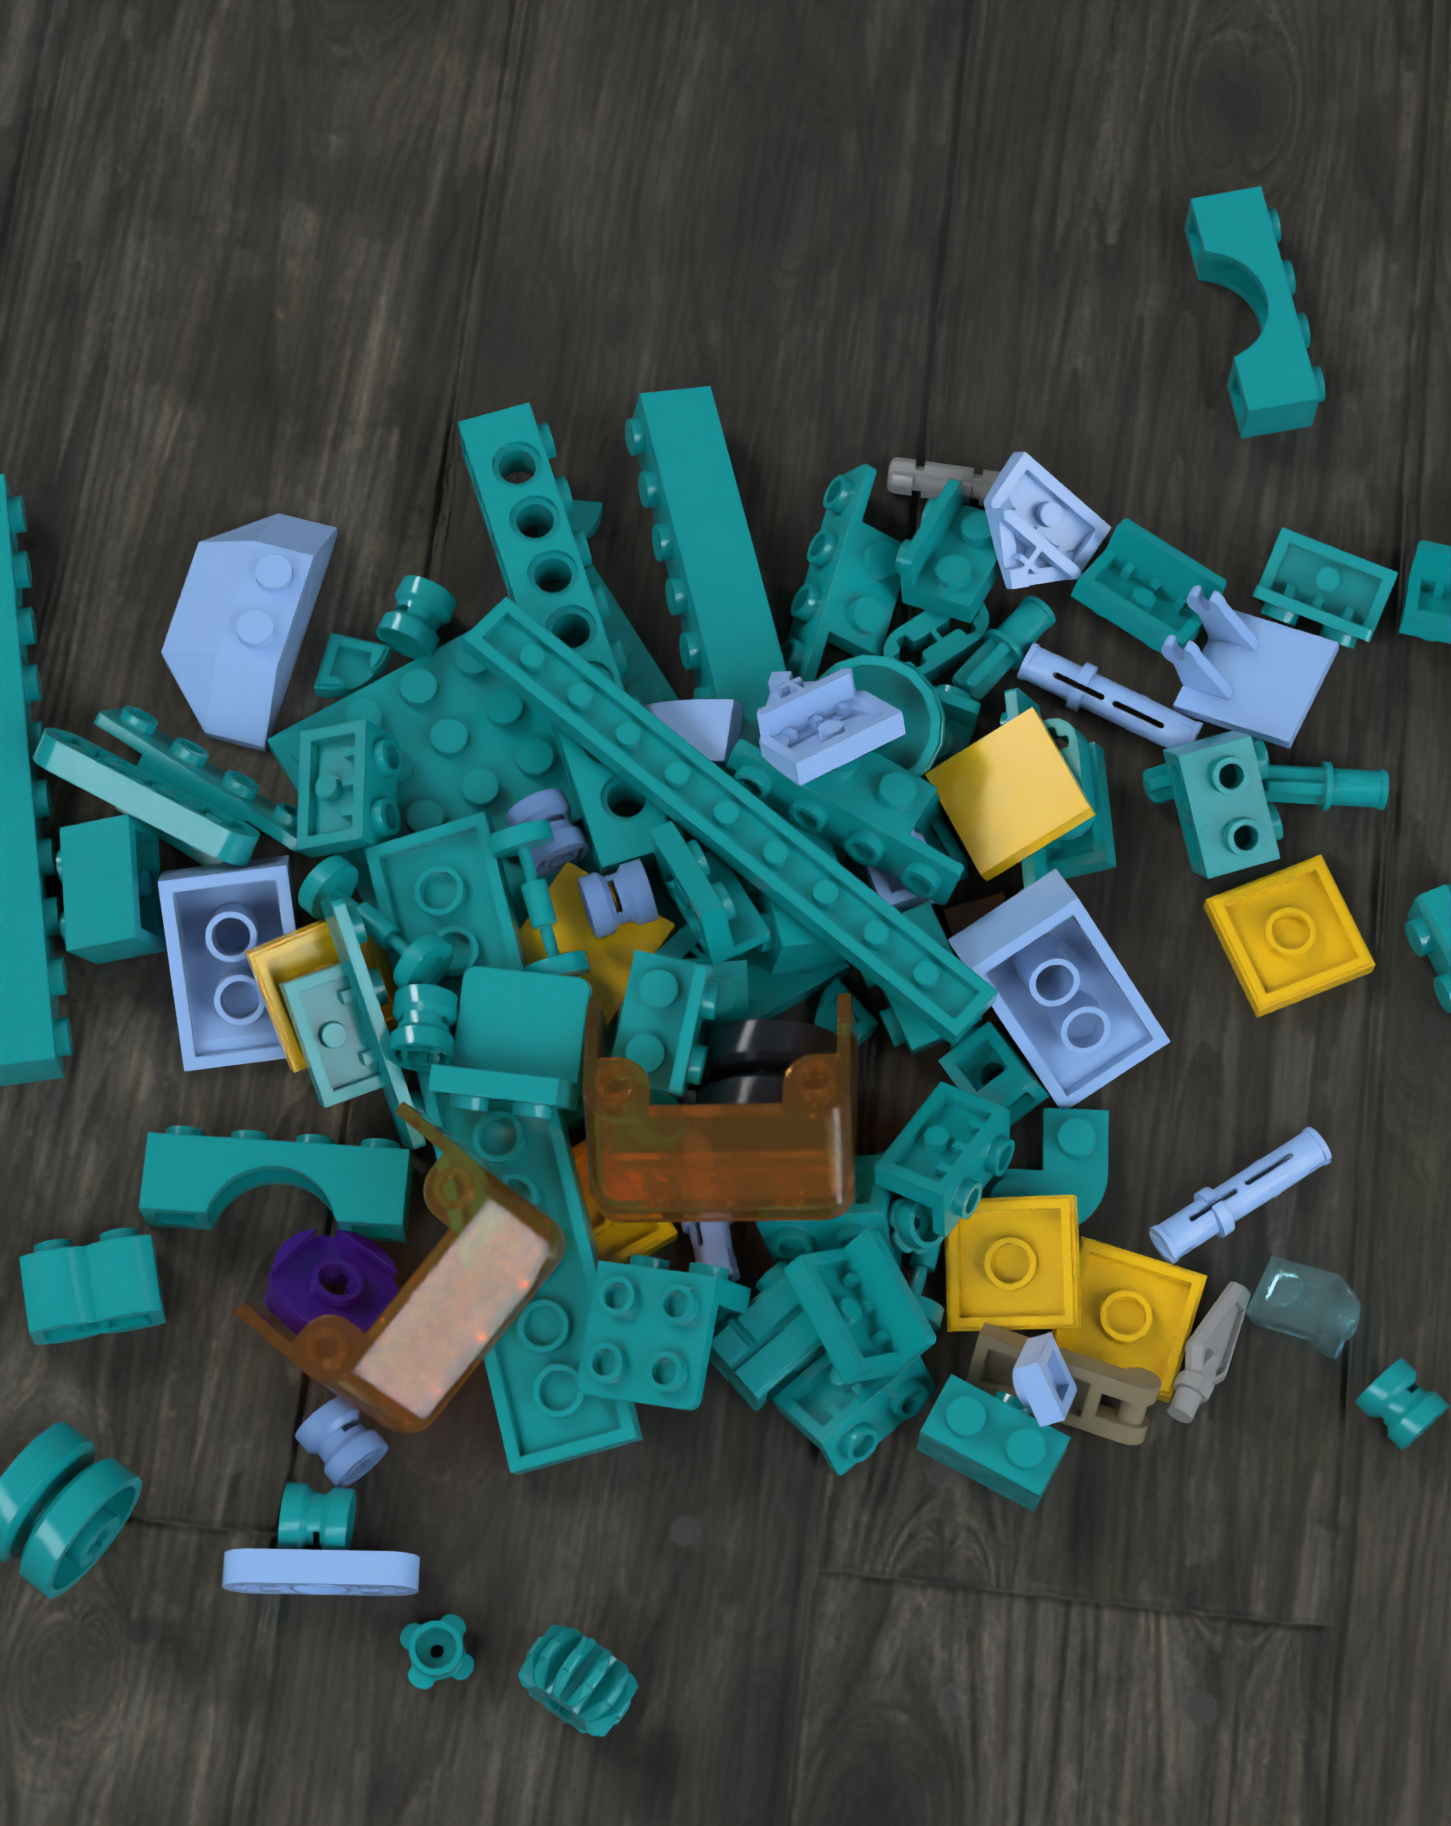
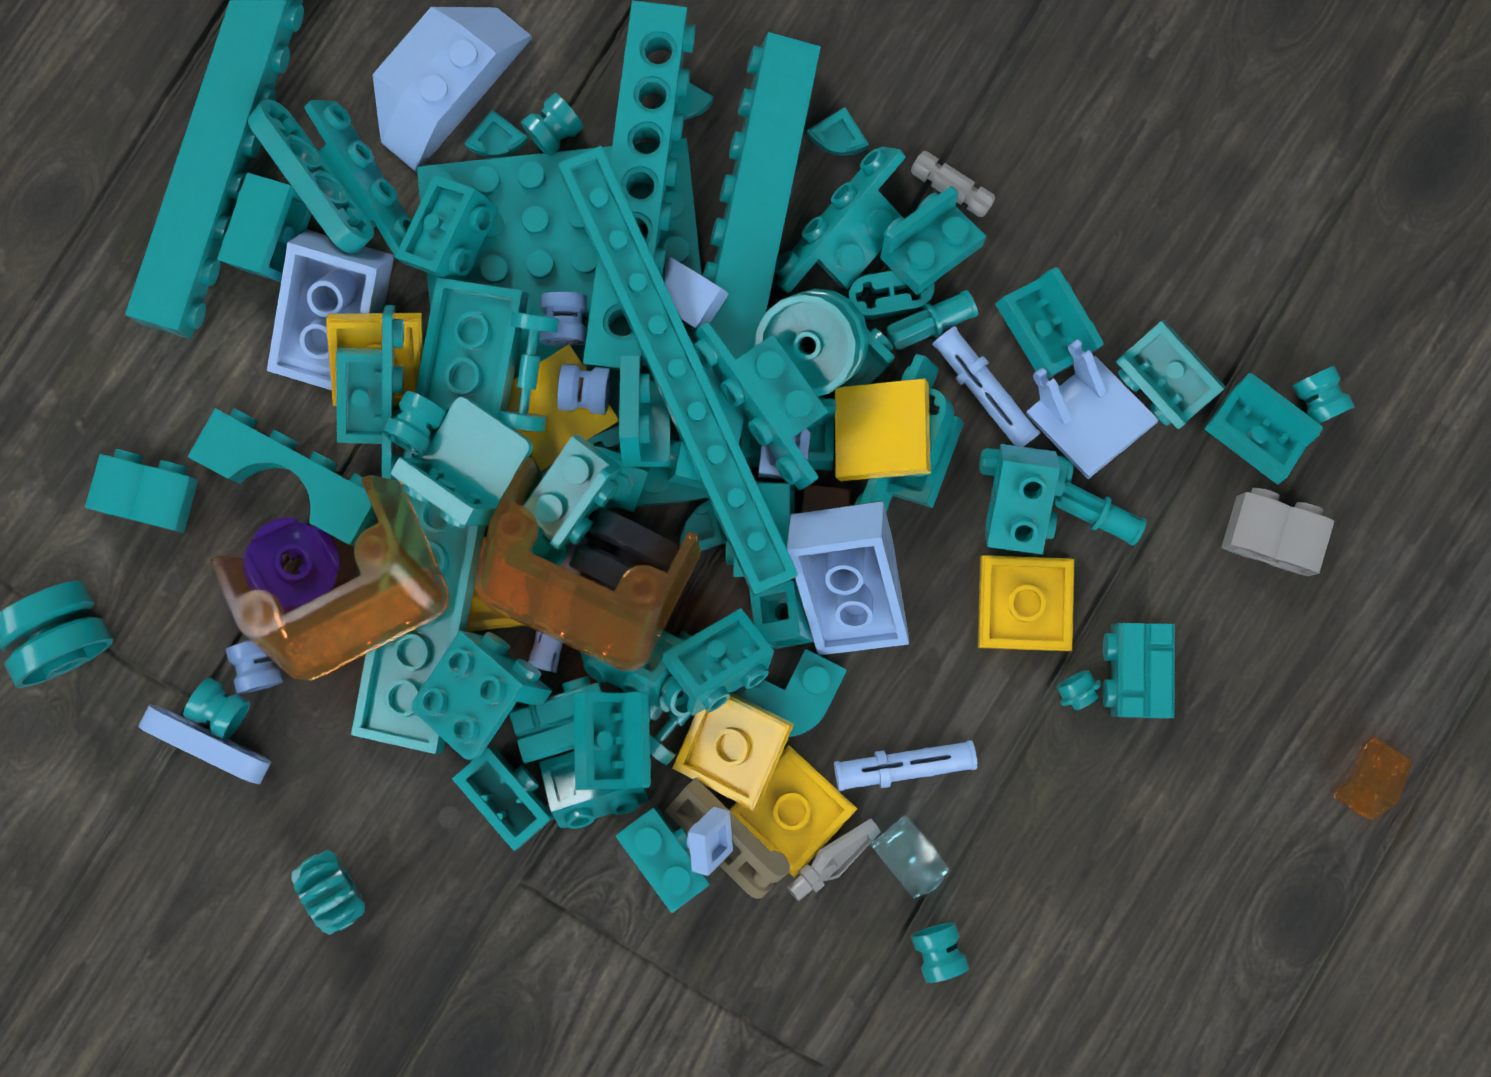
camera: 25 degrees right, 15 degrees up
teal wheel [298,855,454,988] -> none
teal plate [400,1614,474,1690] -> none
light blue slope [757,668,906,786] -> none
light blue slope [984,452,1112,589] -> none
teal arch [1184,186,1325,439] -> none
none -> teal brick [452,746,554,851]
none -> teal tile [806,107,869,156]
none -> teal plate [1056,670,1101,710]

